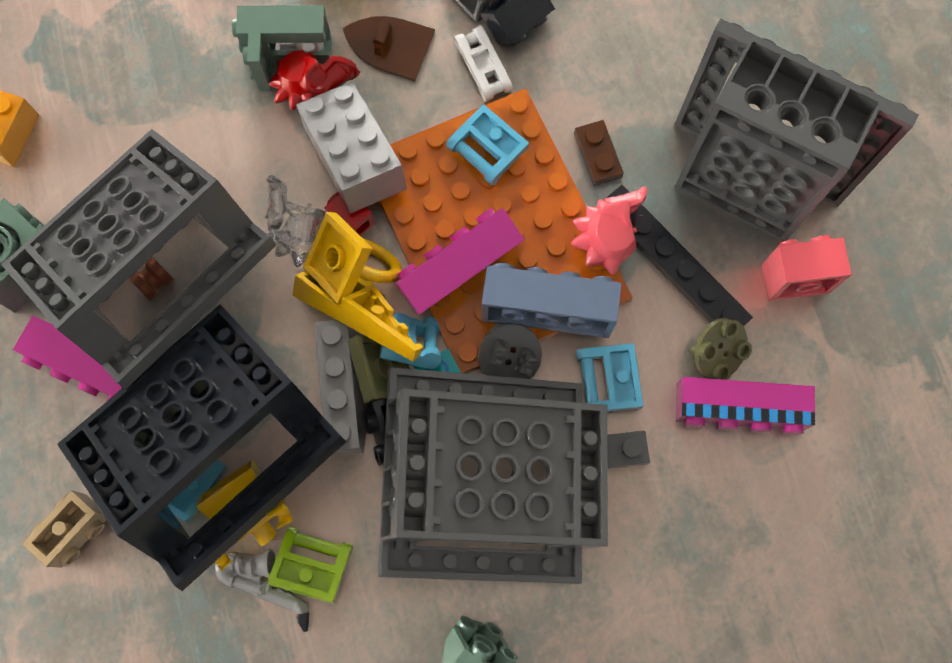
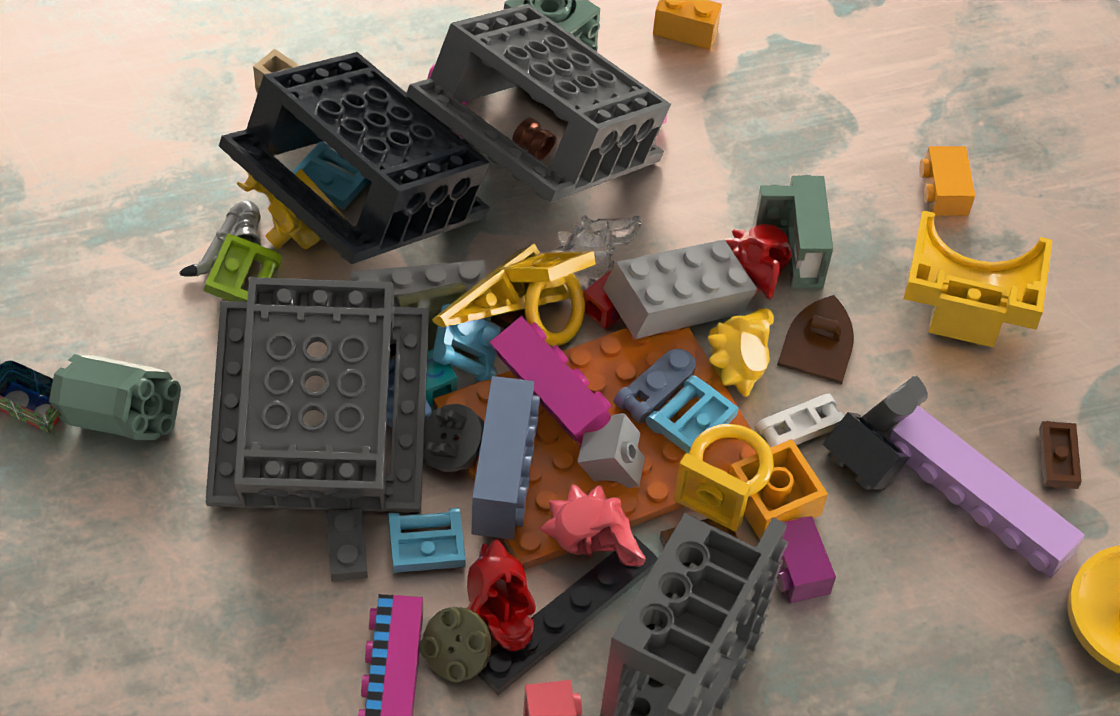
camera: 85 degrees right, 20 degrees down
none -> red head [467,539,536,651]
none -> light grey brick [577,413,645,488]
none -> sand blue plate [613,349,696,424]
none -> yellow tile [673,424,773,532]
none -> yellow head [708,308,774,397]
none -> light orange brick [729,439,828,540]
none -> magenta brick [776,516,836,604]

